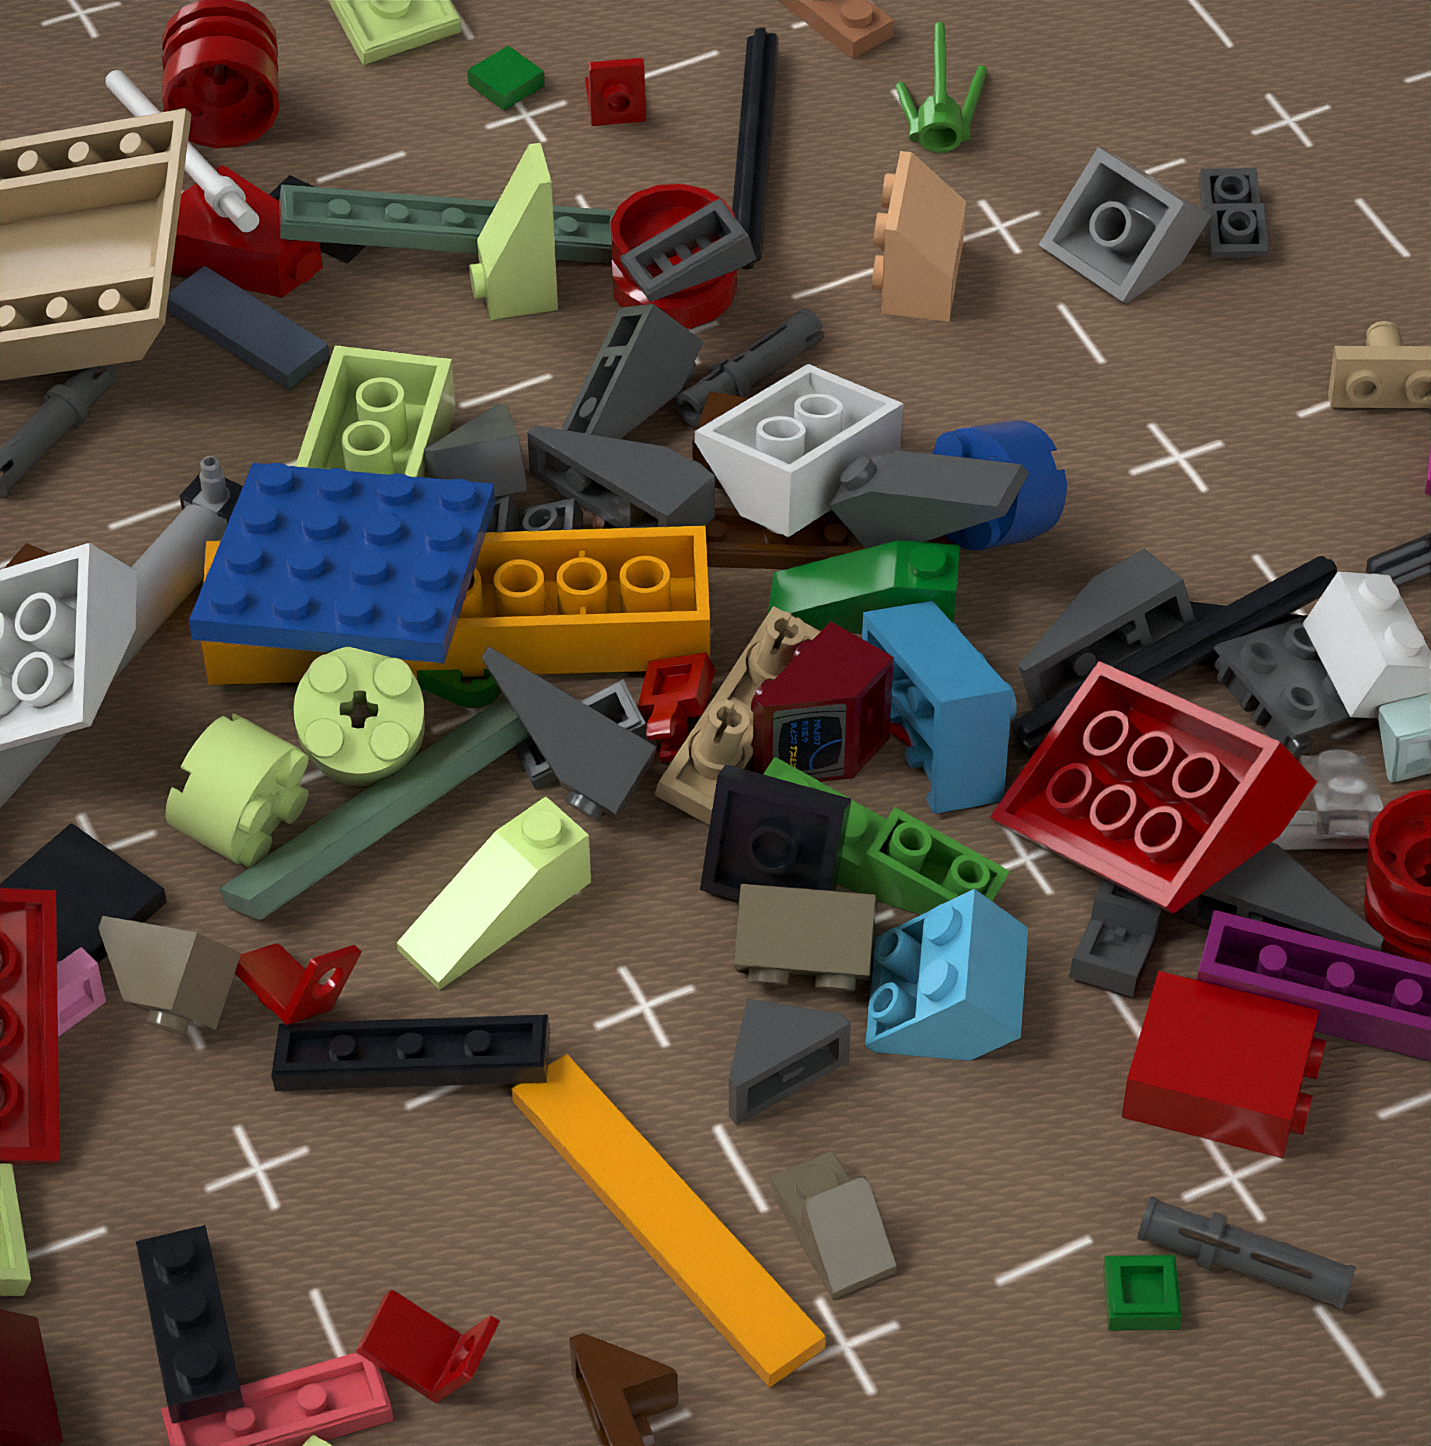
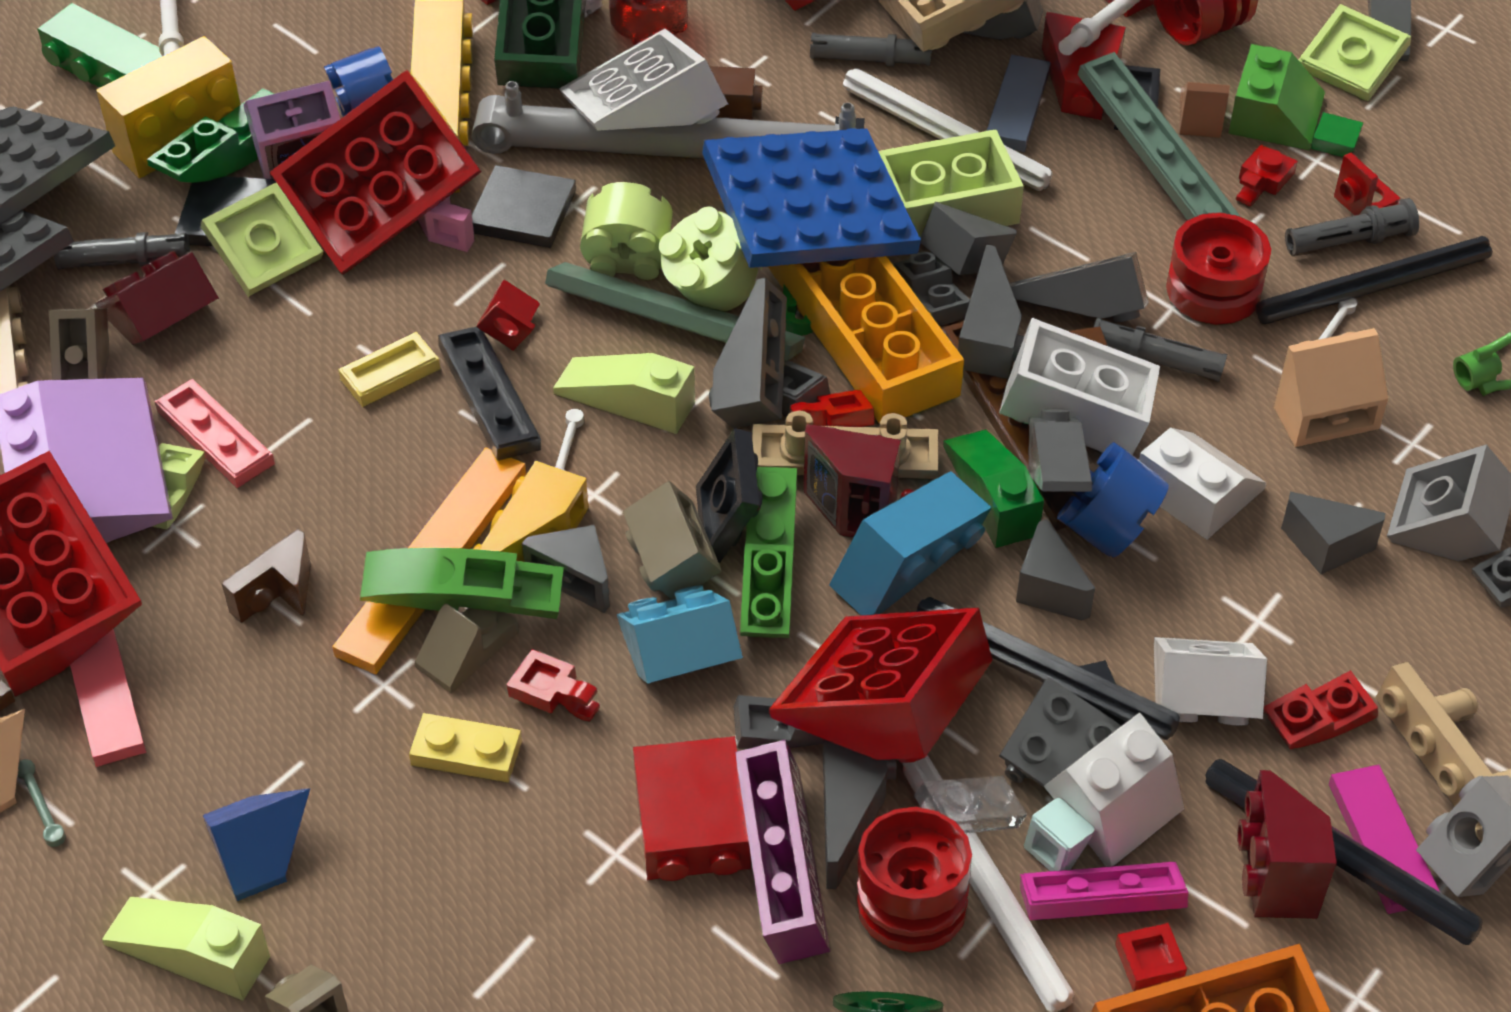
camera: 65 degrees right, 0 degrees up
dark tan slope [98,916,241,1035] -> none
black plate [136,1225,244,1424] -> none
red bracket [356,1290,500,1403] -> none
yellowish green slope [469,143,558,321] -> none
dark grey slope [620,198,756,302] -> none
dark grey slope [1018,548,1196,710] -> none
green tile [1103,1255,1182,1331] -> none
dark grey pin [1137,1197,1356,1309] -> none
none -> light yellow tile [338,332,440,407]
none -> bright green slope [360,548,564,619]
none -> light yellow plate [409,713,522,783]
none -> yellow slope [473,461,589,562]
none -> red plate [506,649,600,722]
none -> white hinge [555,409,584,470]
none -> white axle [843,69,1053,191]
none -> dark grey slope [1016,519,1095,621]
none -> white slope [1139,427,1266,540]
none -> white slope [1154,637,1267,725]
none -> nougat slope [1179,82,1230,138]
none -> bright green slope [1228,44,1325,151]
none -> red plate [1235,145,1298,207]
none -> red slope [1263,670,1378,749]
none -> dark grey slope [1281,491,1386,574]
none -> dark grey pin [1285,198,1419,256]
none -> white hinge [1318,298,1357,340]

